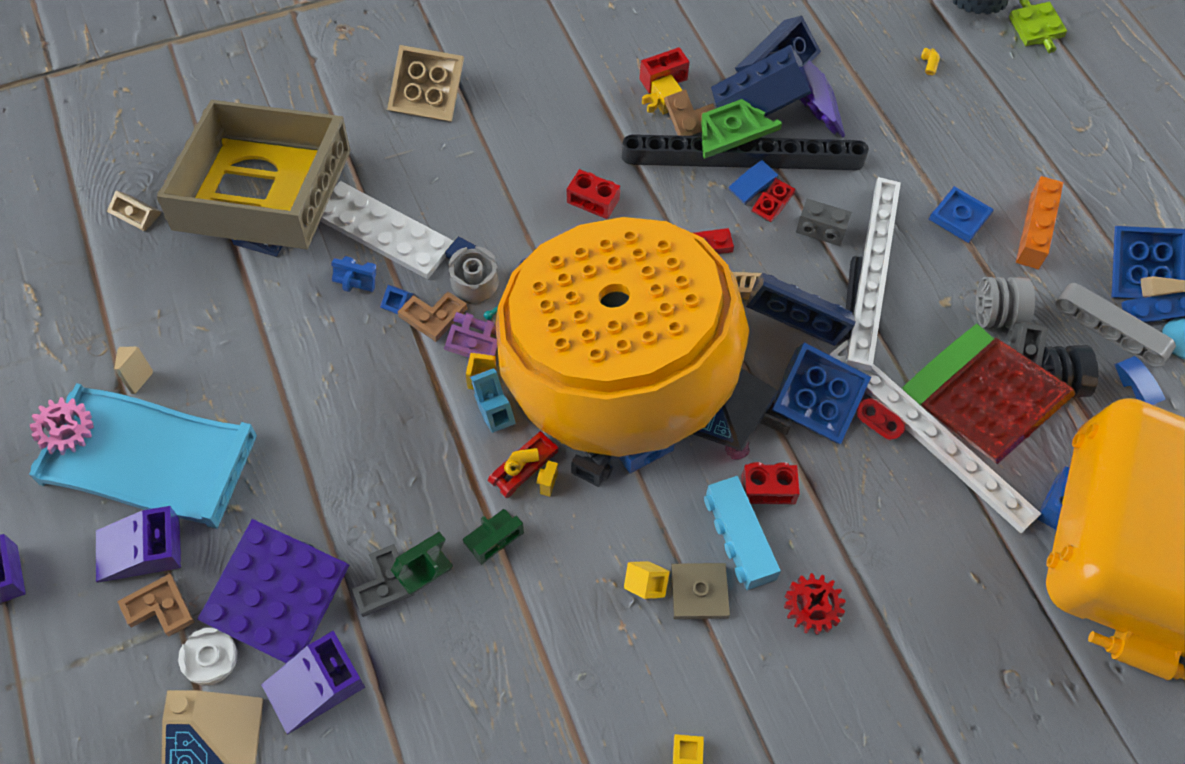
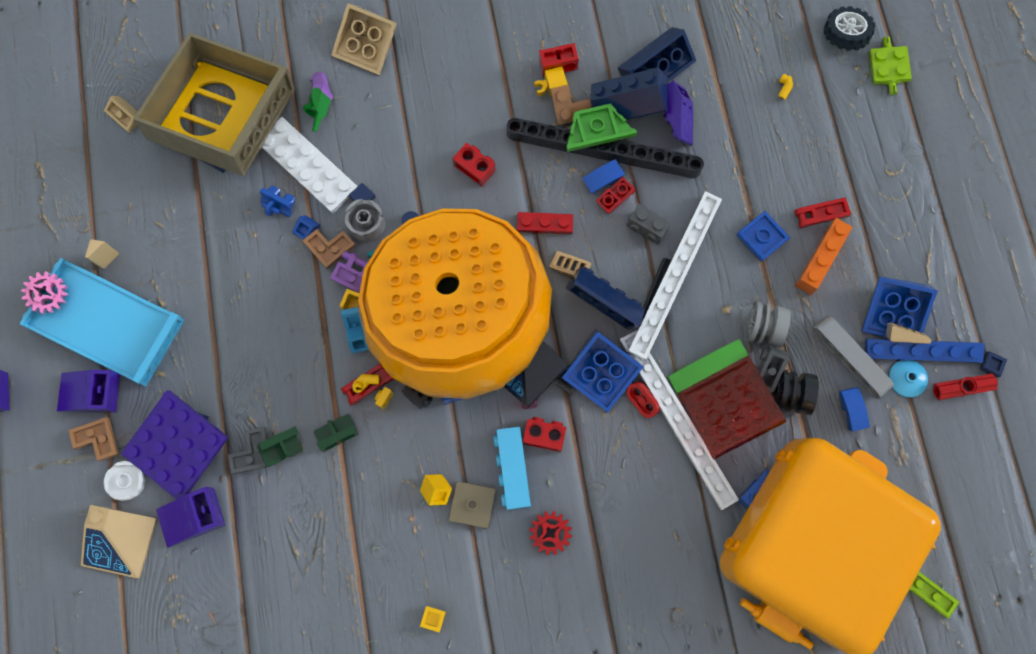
camera: 15 degrees right, 15 degrees up
none -> green animal [303,71,333,132]
none -> red plate [794,197,851,229]

